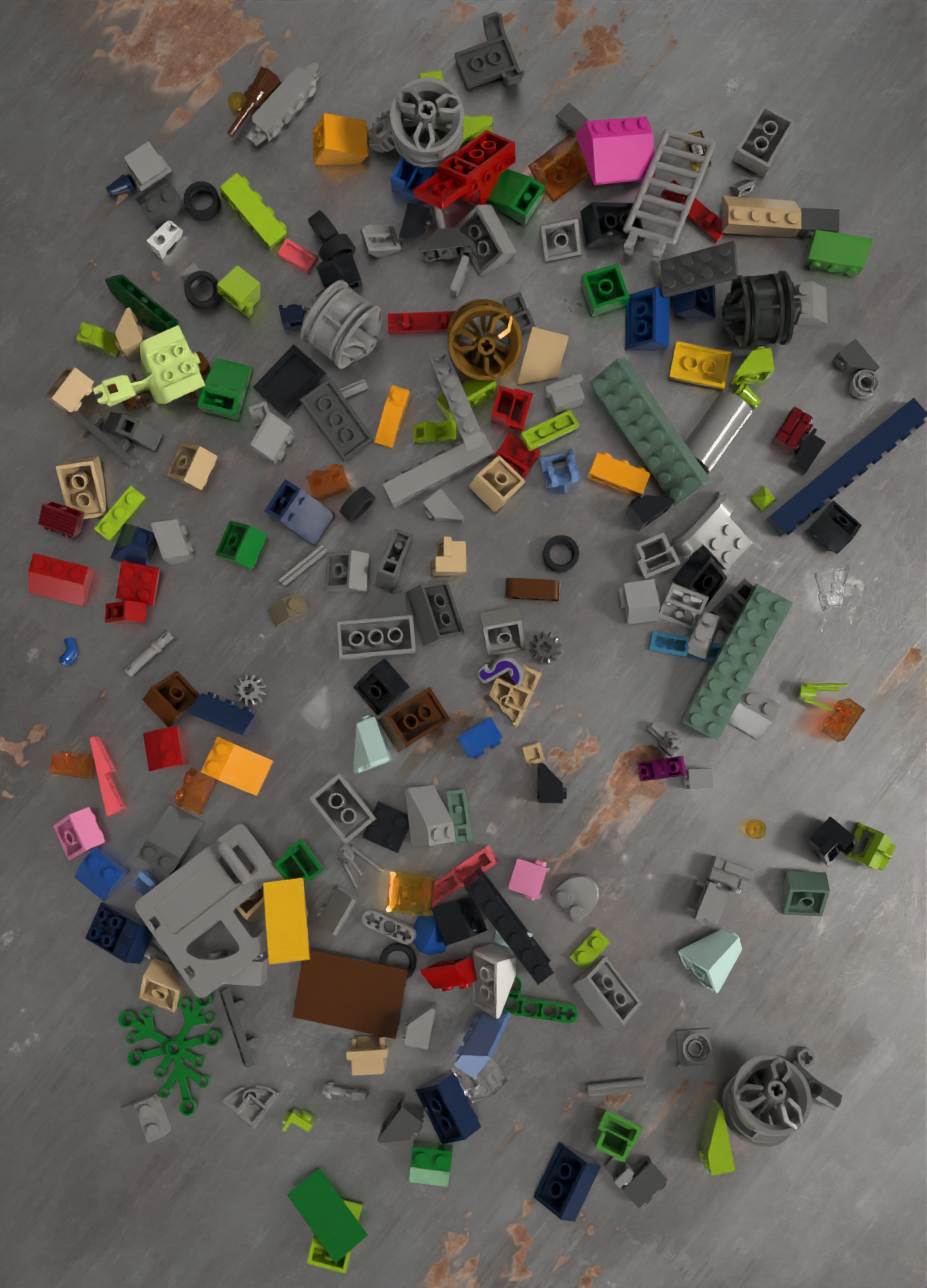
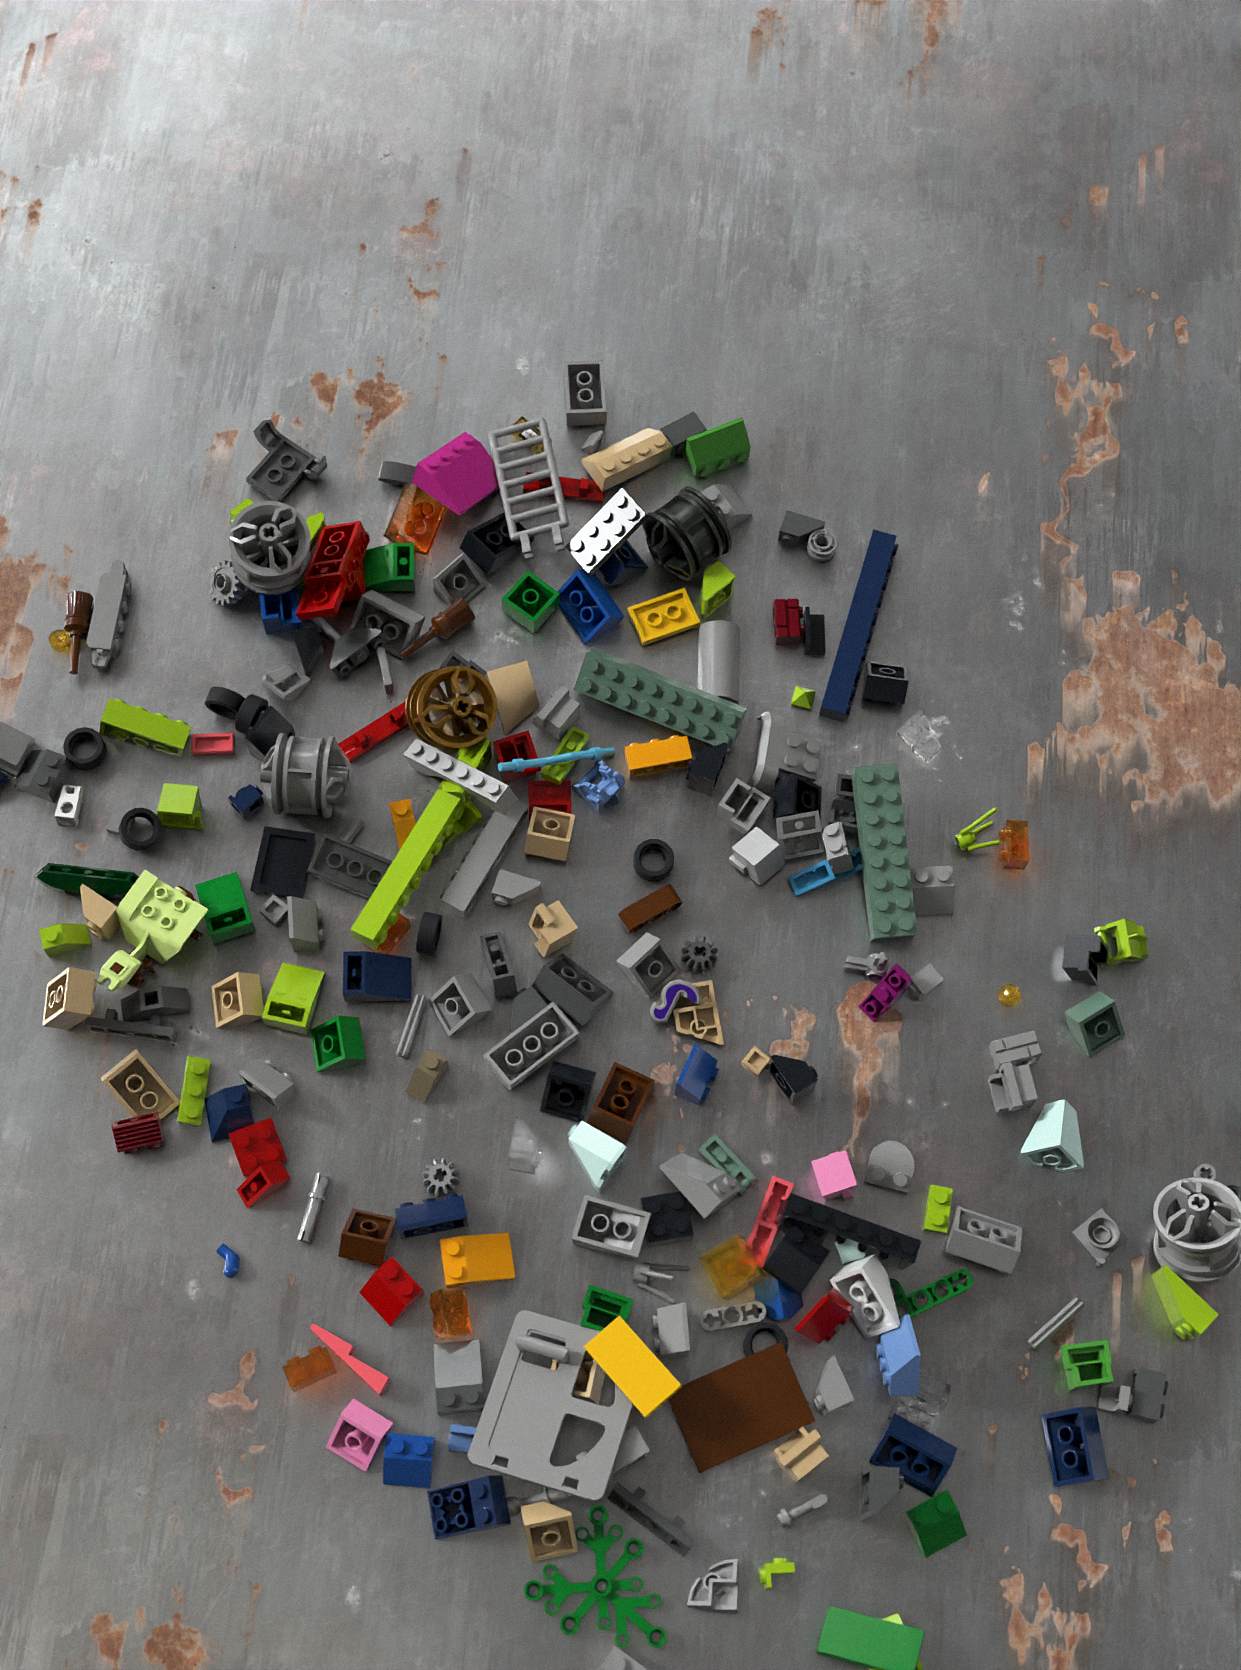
camera: 40 degrees left, 15 degrees down
red slope [28,553,95,607] -> none
light orange slope [313,113,369,165] -> none
lime cone [733,383,761,409] -> none
none -> lime slope [262,962,325,1035]
none -> lime brick [350,789,464,949]
none -> reddish brown piece [399,597,475,659]
none -> medium azure bar [498,747,616,772]

